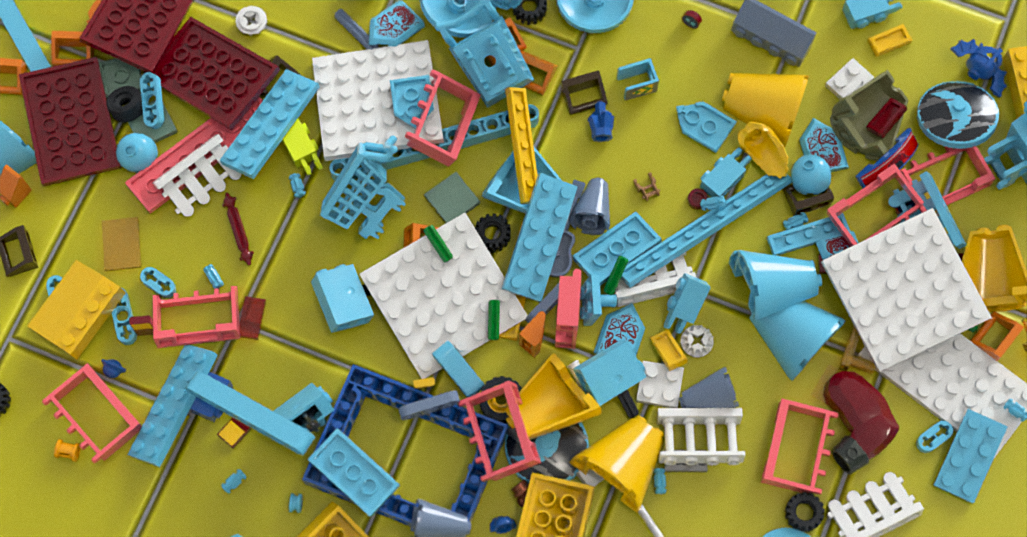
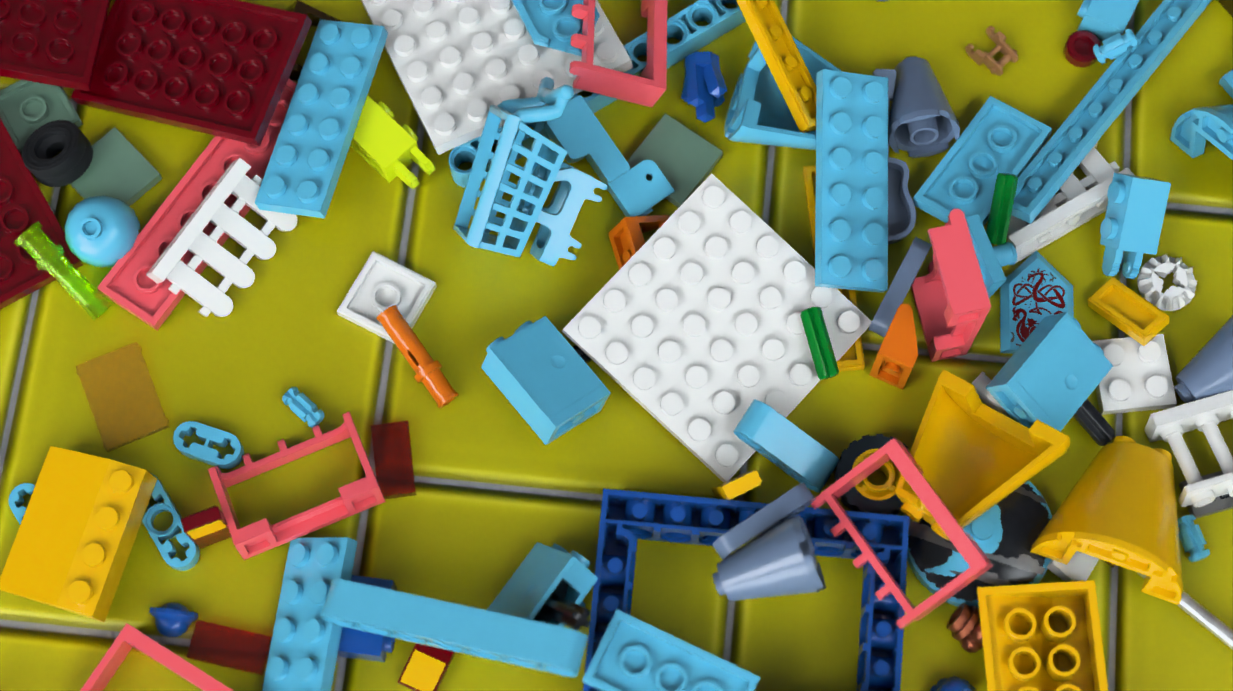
camera: 15 degrees left, 0 degrees up
medium azure beam [140,72,164,129] -> none
dark red wheel [222,193,254,266] -> none
medium azure piece [289,173,306,198] -> none
green axle [424,225,453,263] -> none
black tyre [475,213,511,253] -> none
none -> clear neon green pin [14,221,112,321]
none -> clear red tile [186,620,272,676]
none -> white tile [337,251,437,344]
none -> orange pin [376,305,459,408]
none -> medium azure piece [544,95,675,217]
none -> blue rock [681,51,728,123]
none -> sand blue cone [712,515,826,601]

